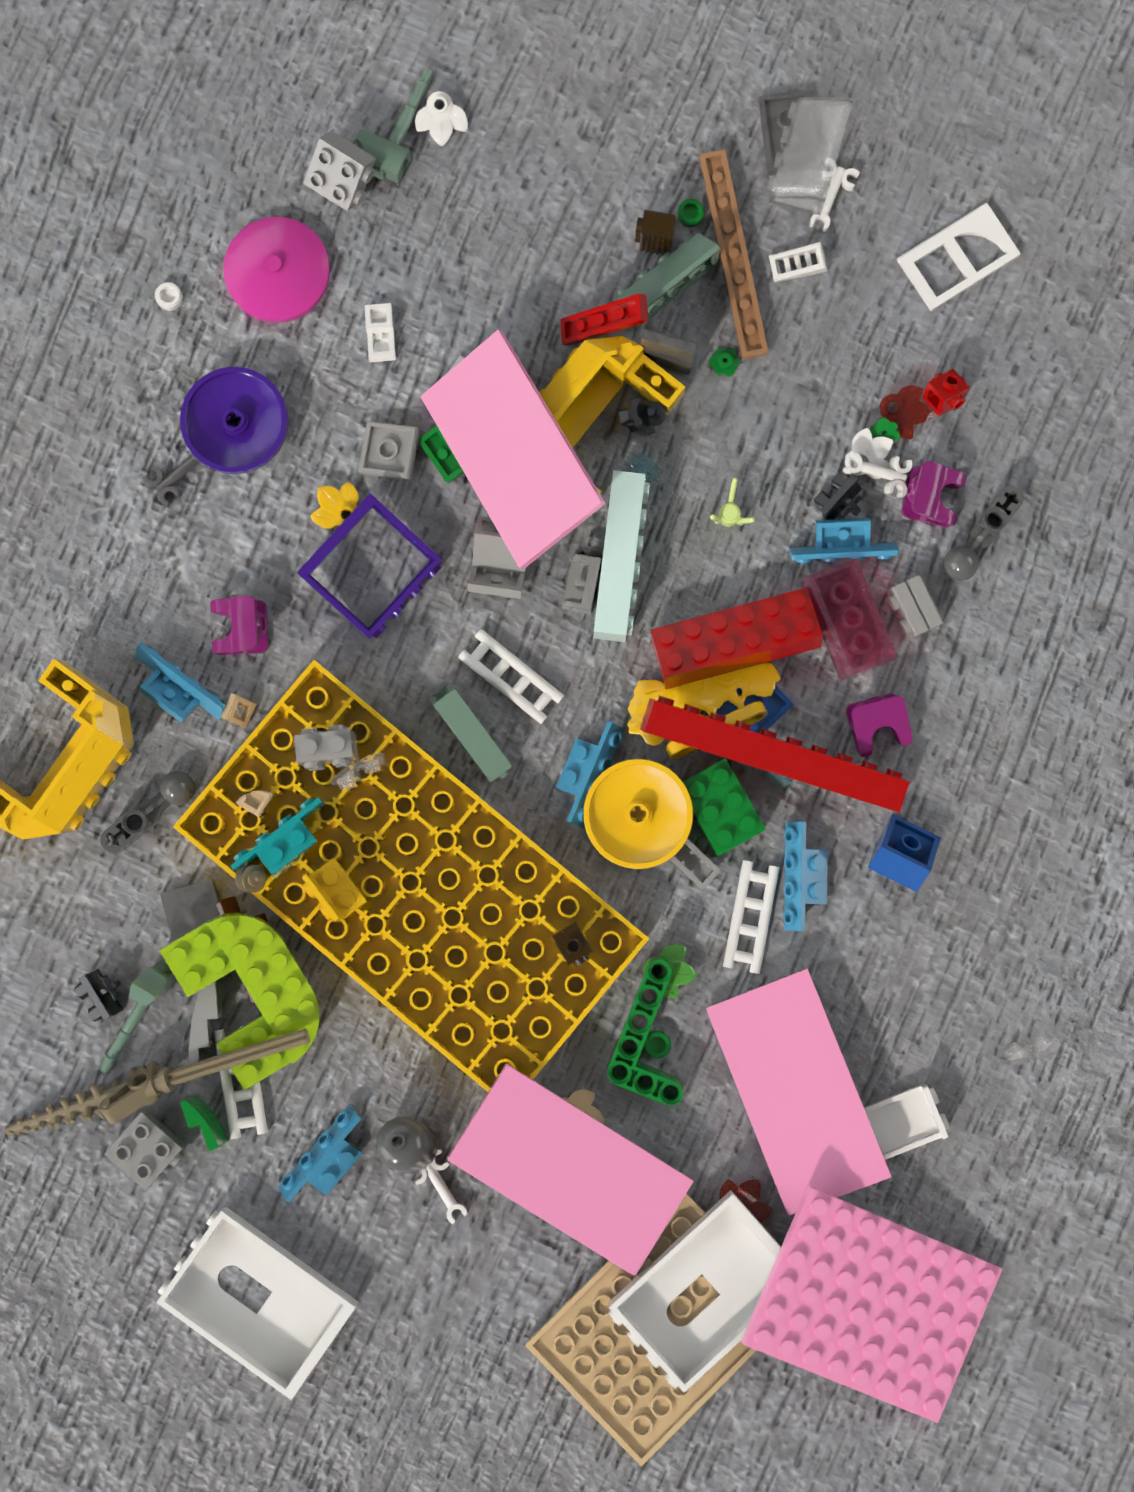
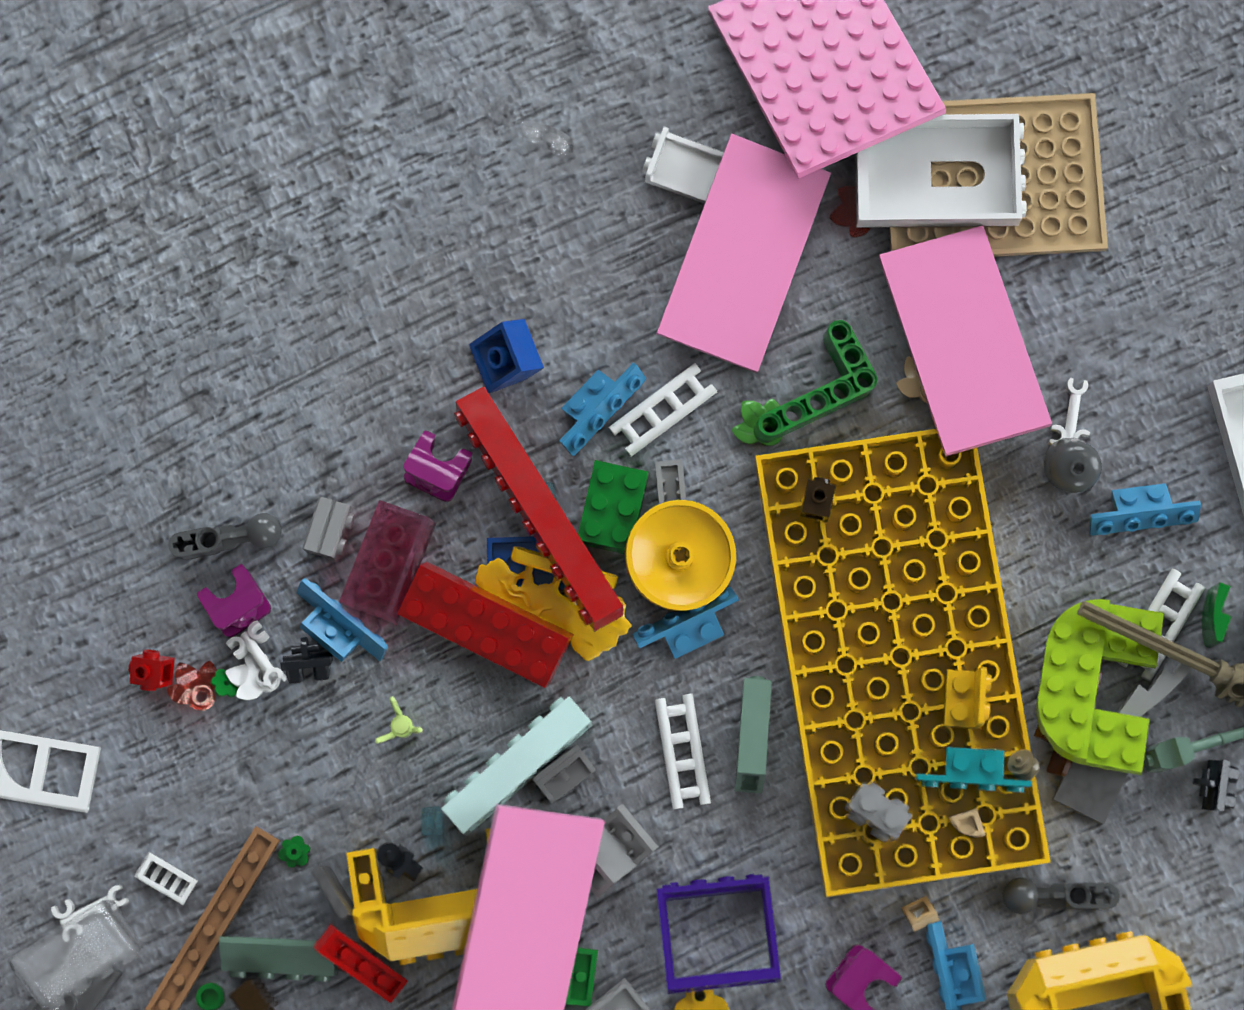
camera: 140 degrees left, 5 degrees down
clear slope [331,752,387,790] -> none
green tile [644,1030,671,1058] -> none

